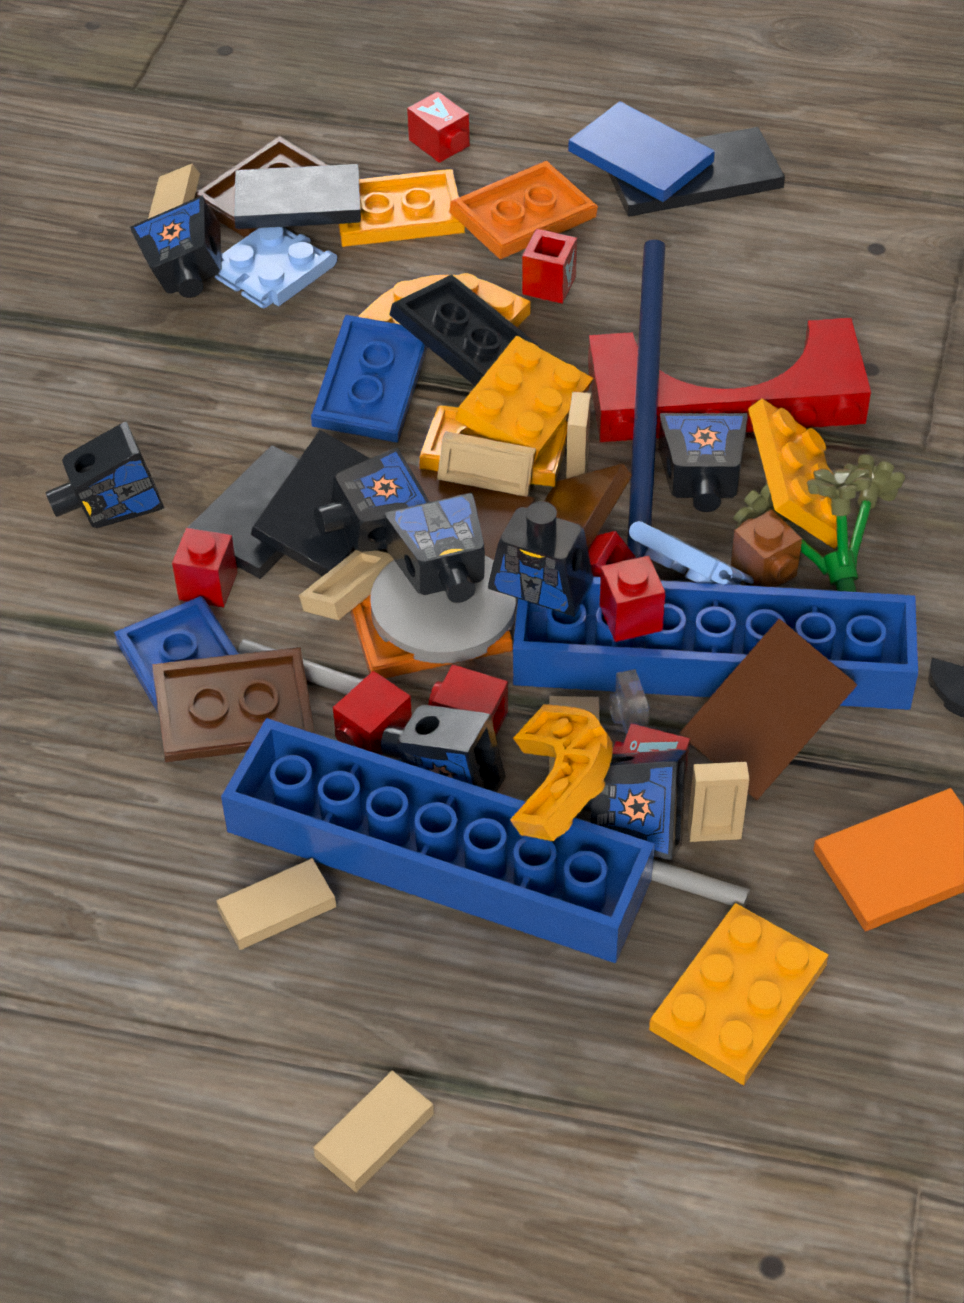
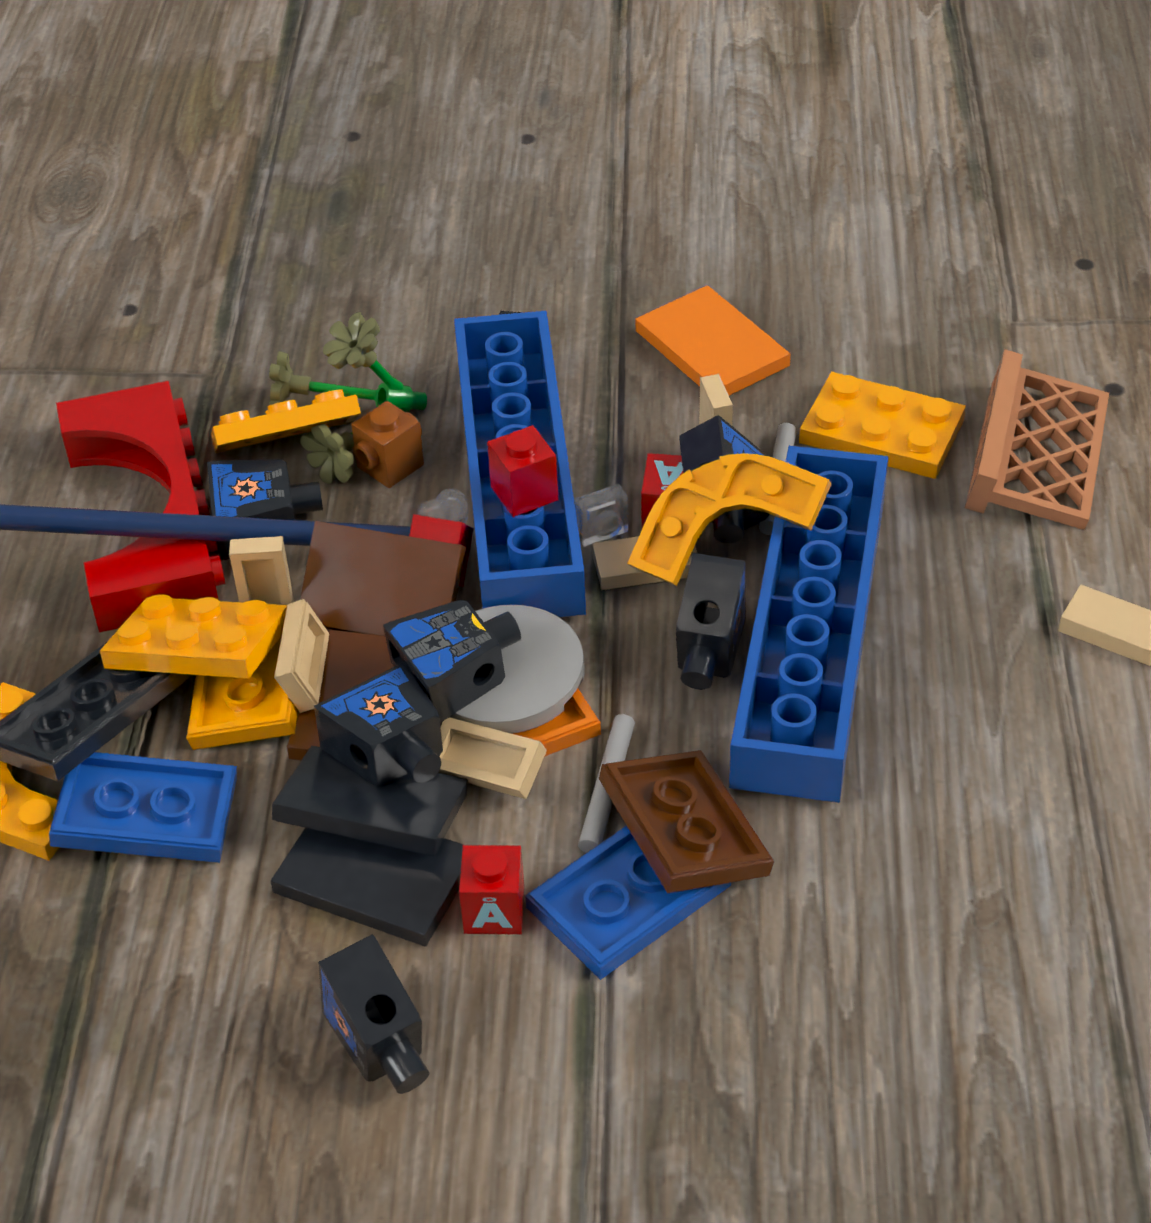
camera: 100 degrees left, 5 degrees down
tan tile [216,858,336,950] -> none
red brick [332,671,412,755] -> none
red brick [428,664,508,736] -> none
black torso [488,501,593,617] -> none
light blue plate [629,521,754,585] -> none
reddish brown tile [679,618,857,801] -> none
none -> nougat fence [965,349,1109,530]

